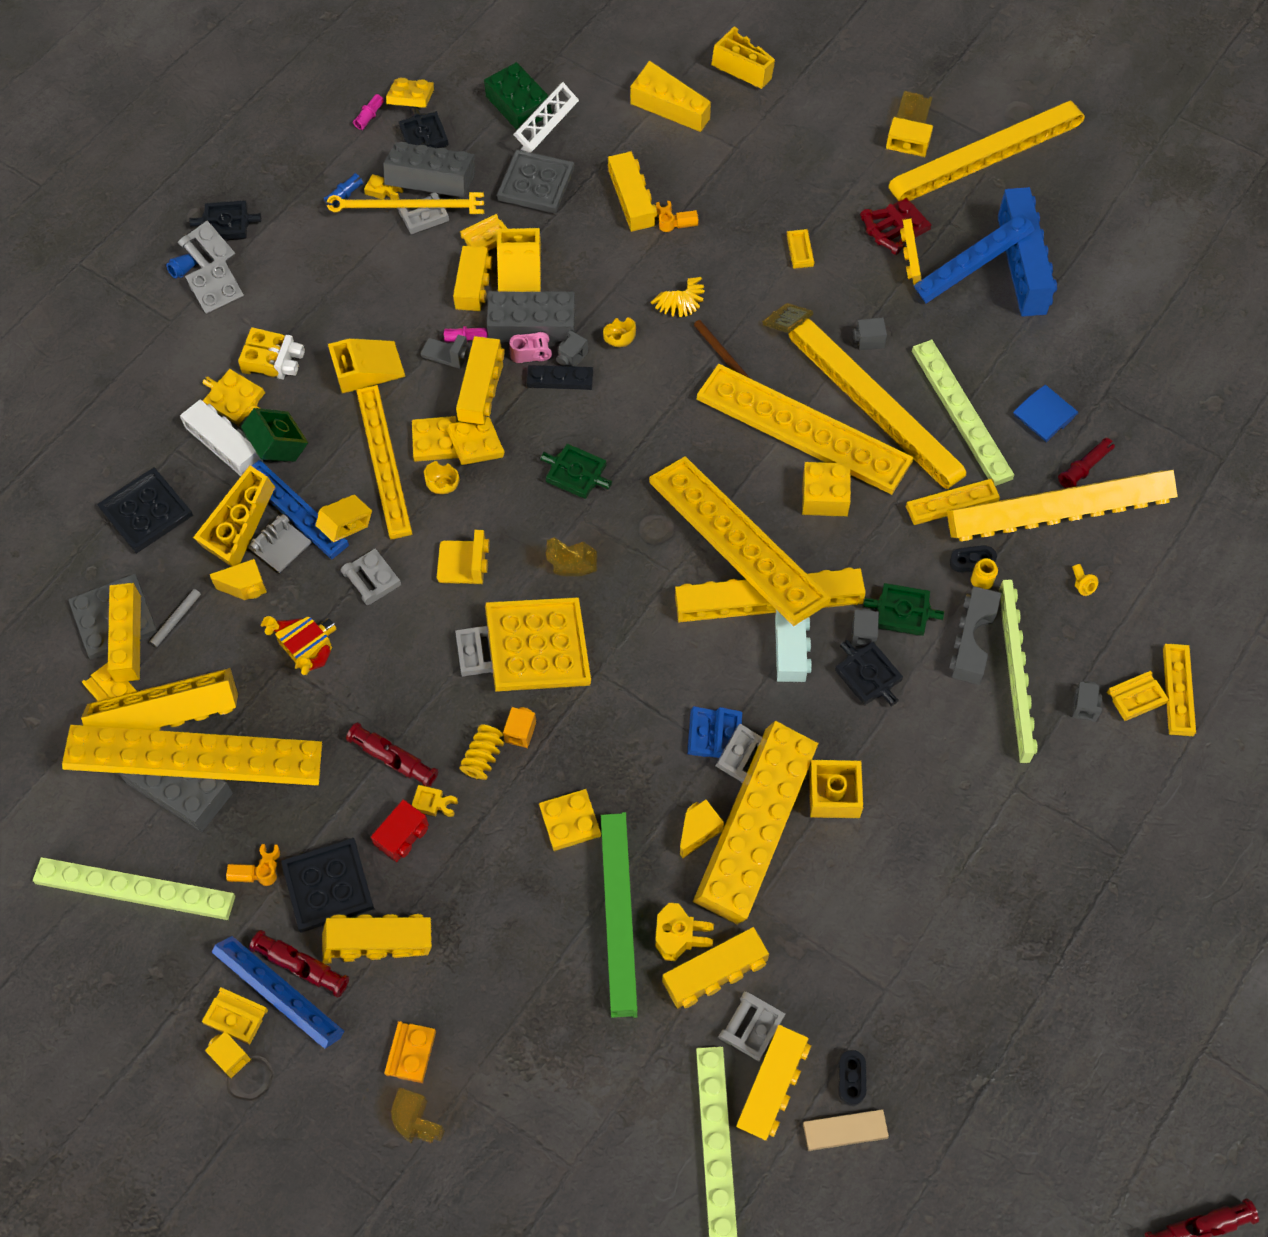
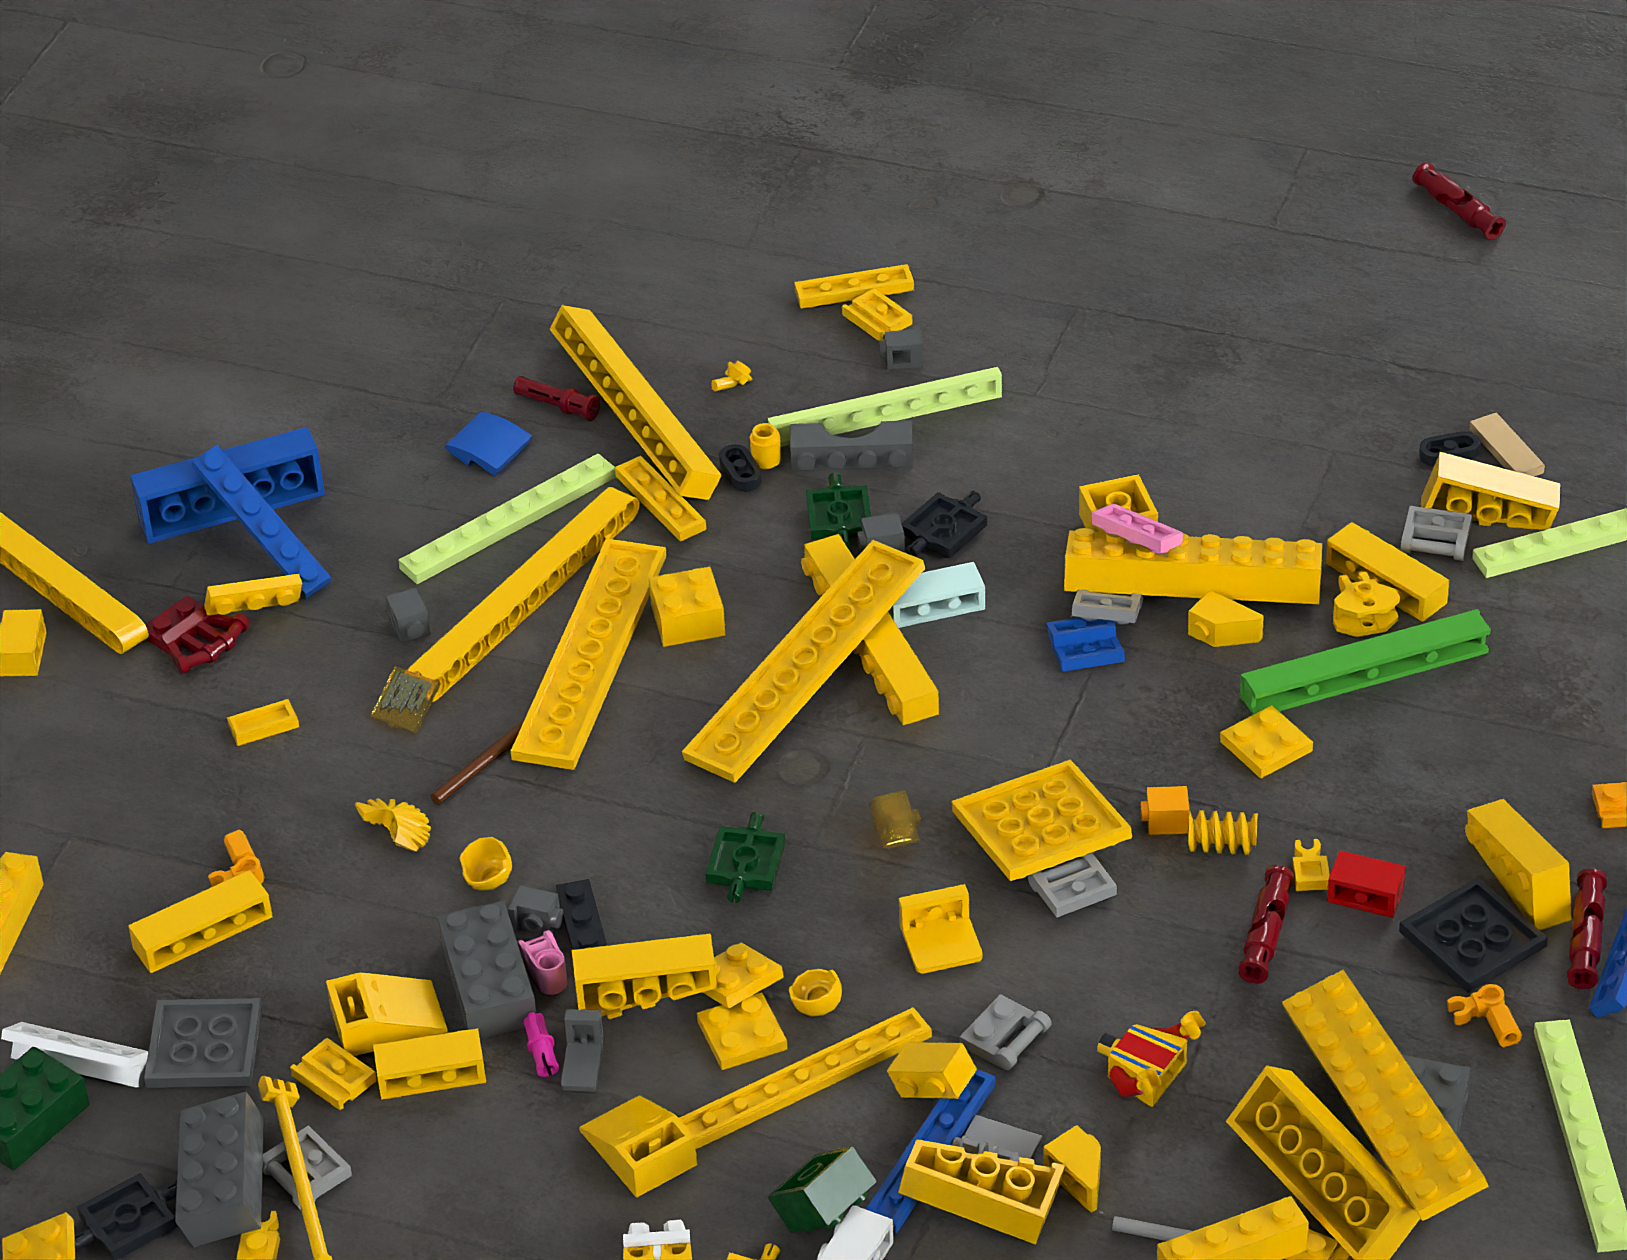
camera: 105 degrees left, 20 degrees down
none -> bright pink plate [1091,504,1183,553]

